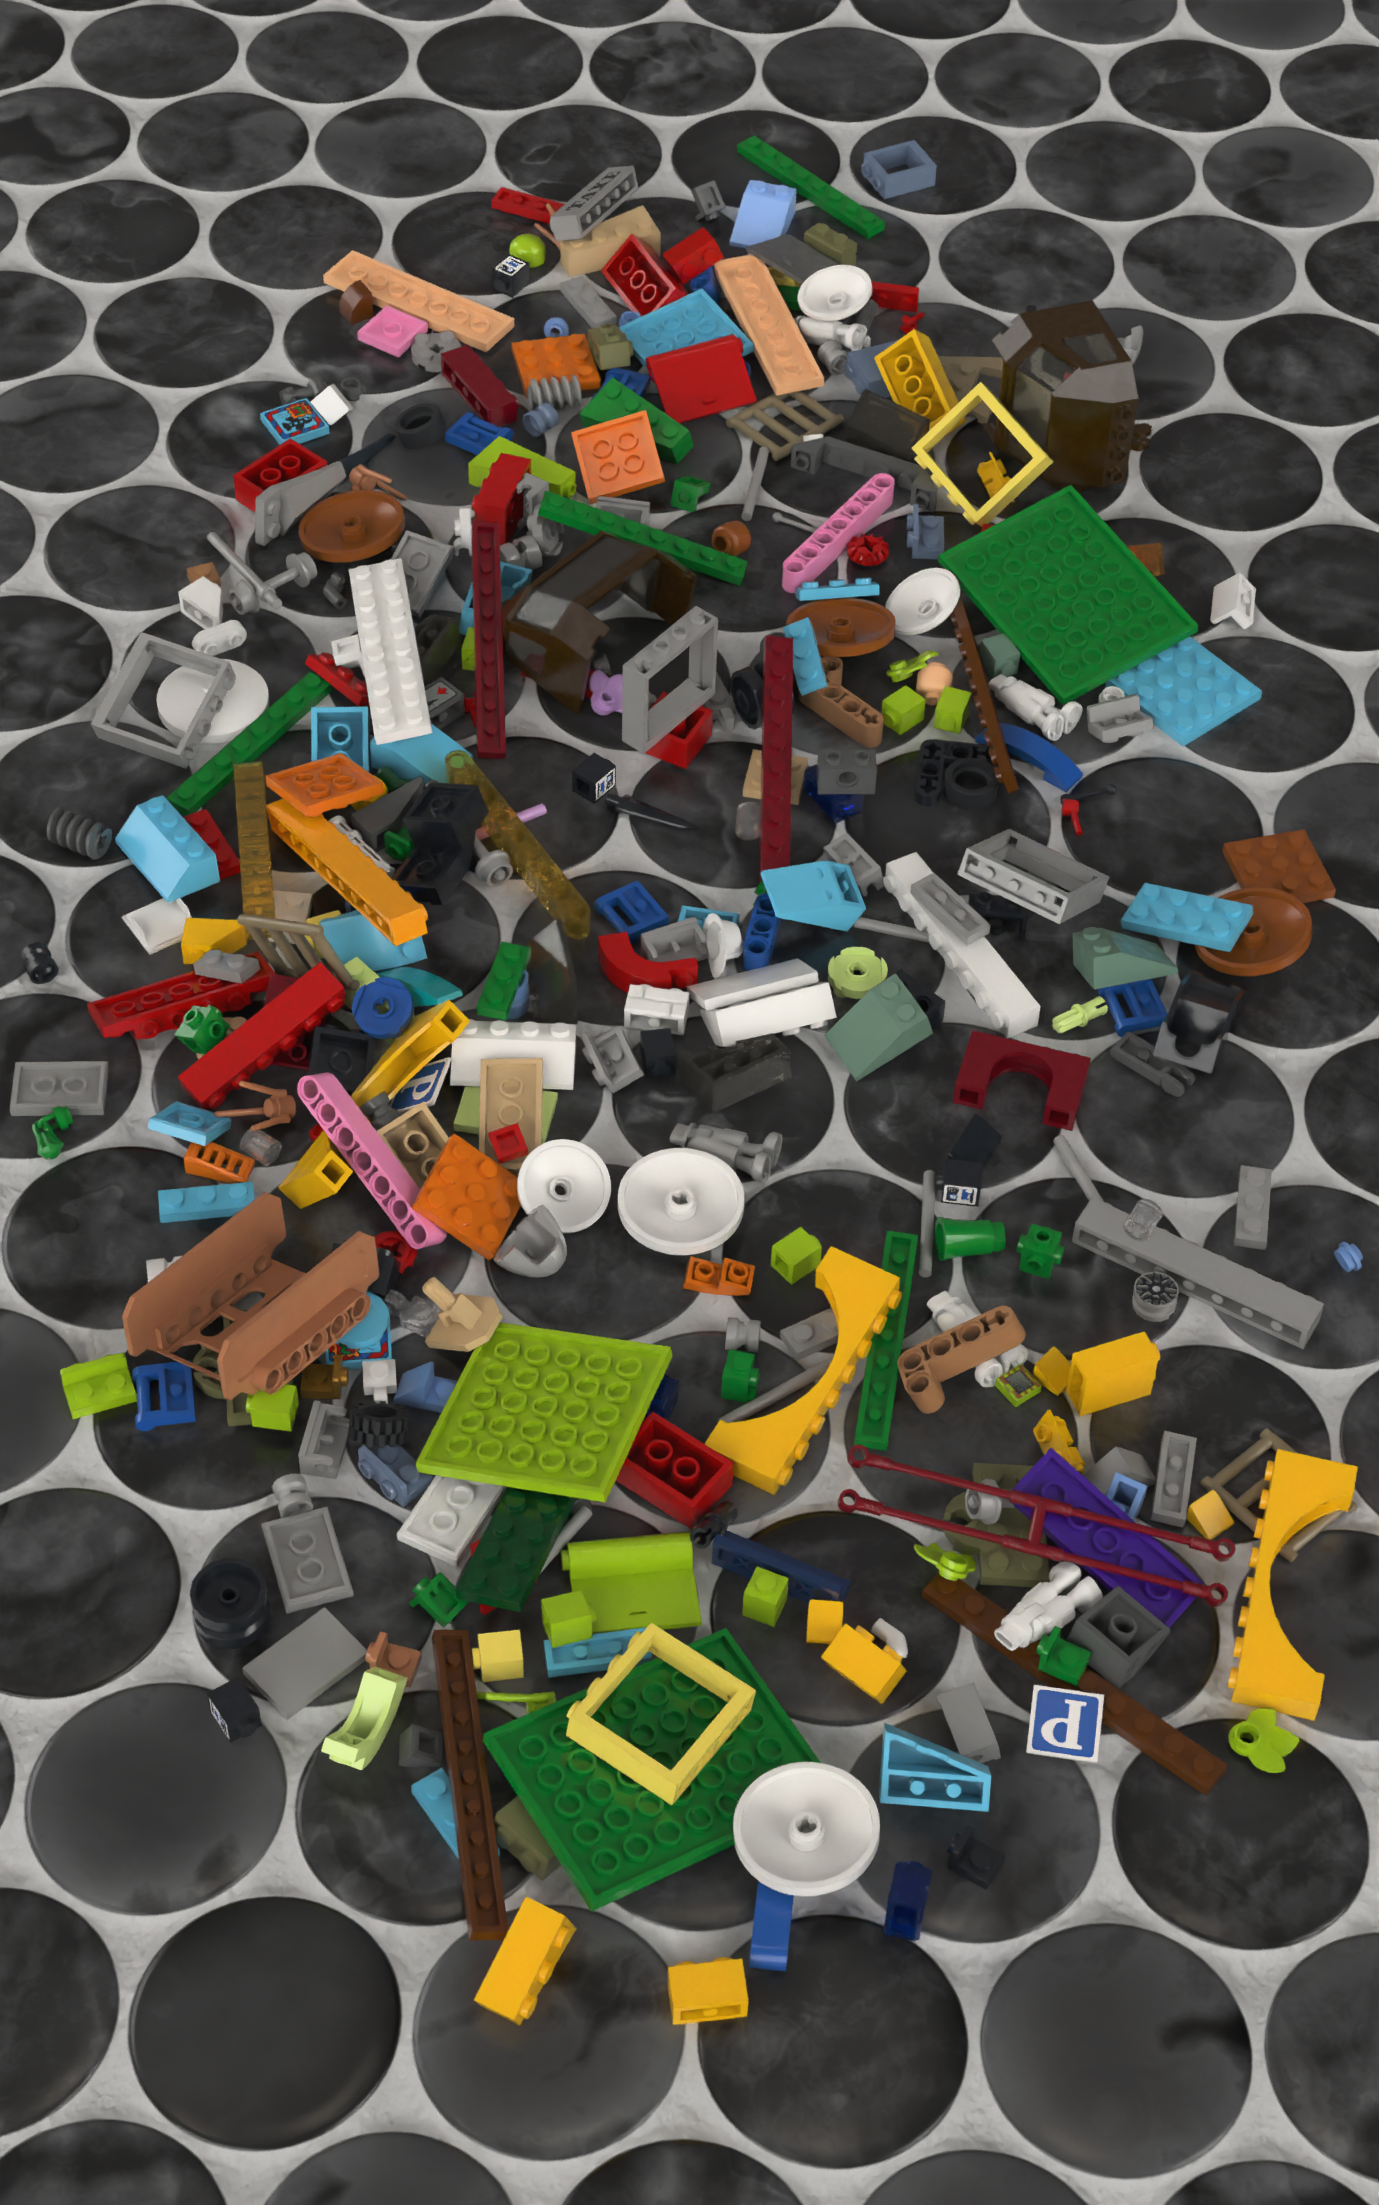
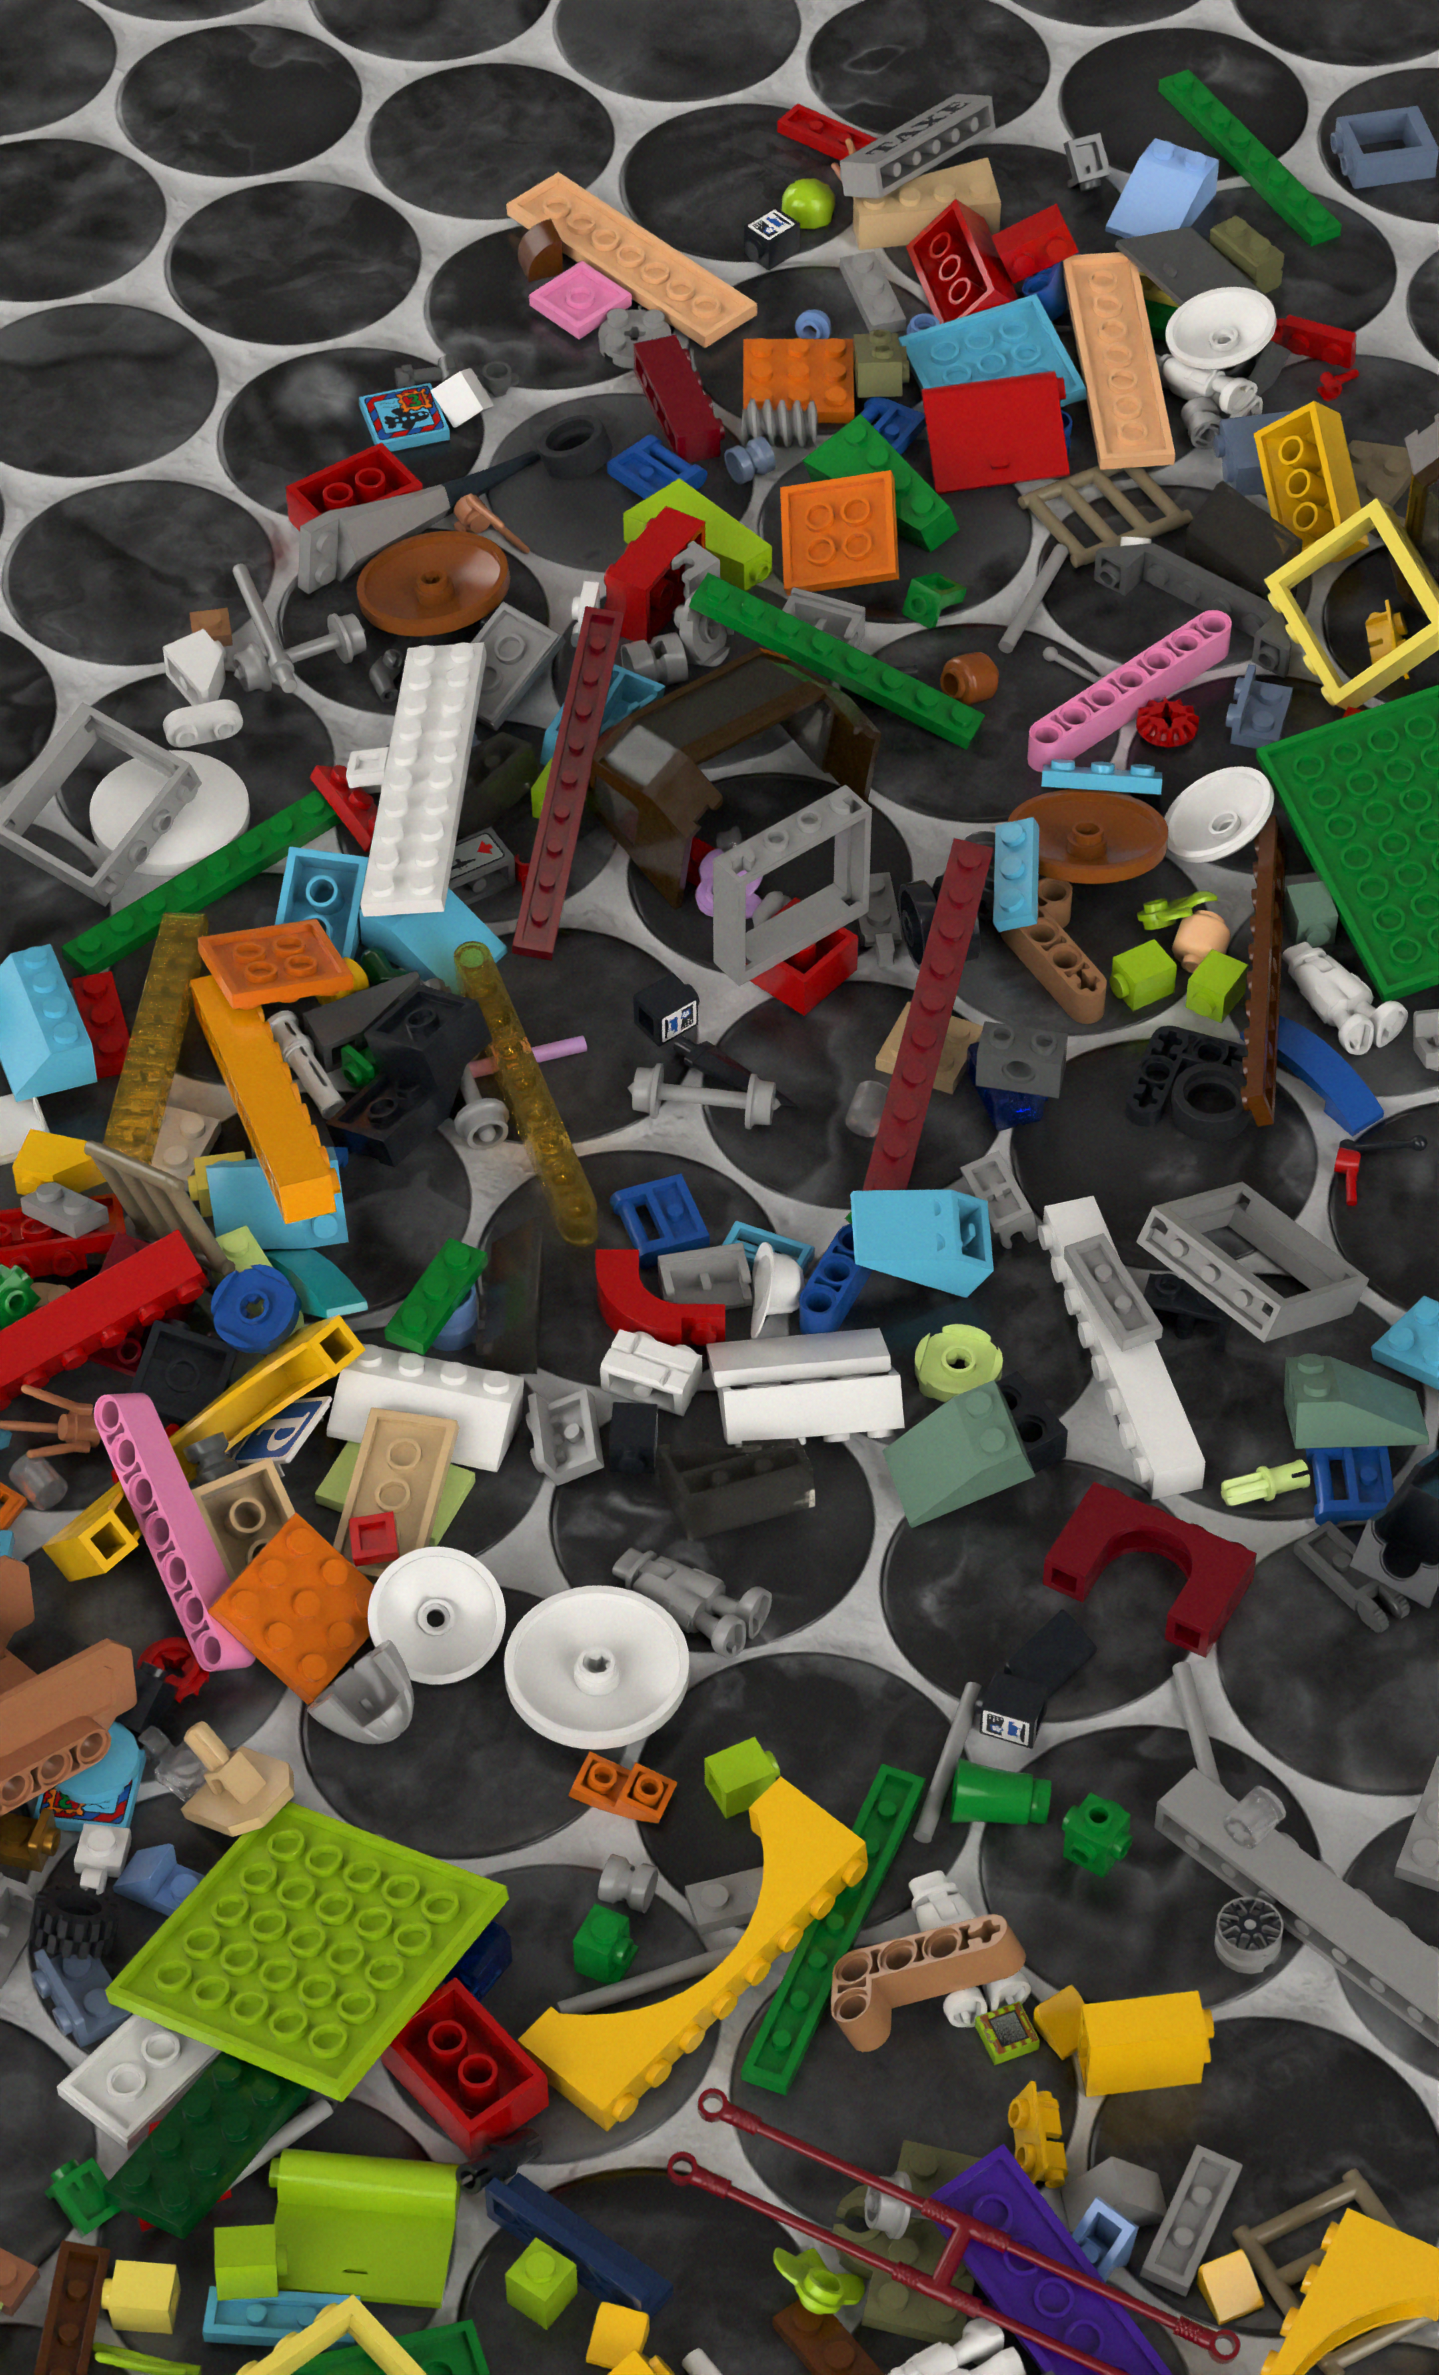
camera: 15 degrees right, 0 degrees up
light grey bar [853,917,930,943] -> none
none -> light grey piece [627,1063,781,1129]

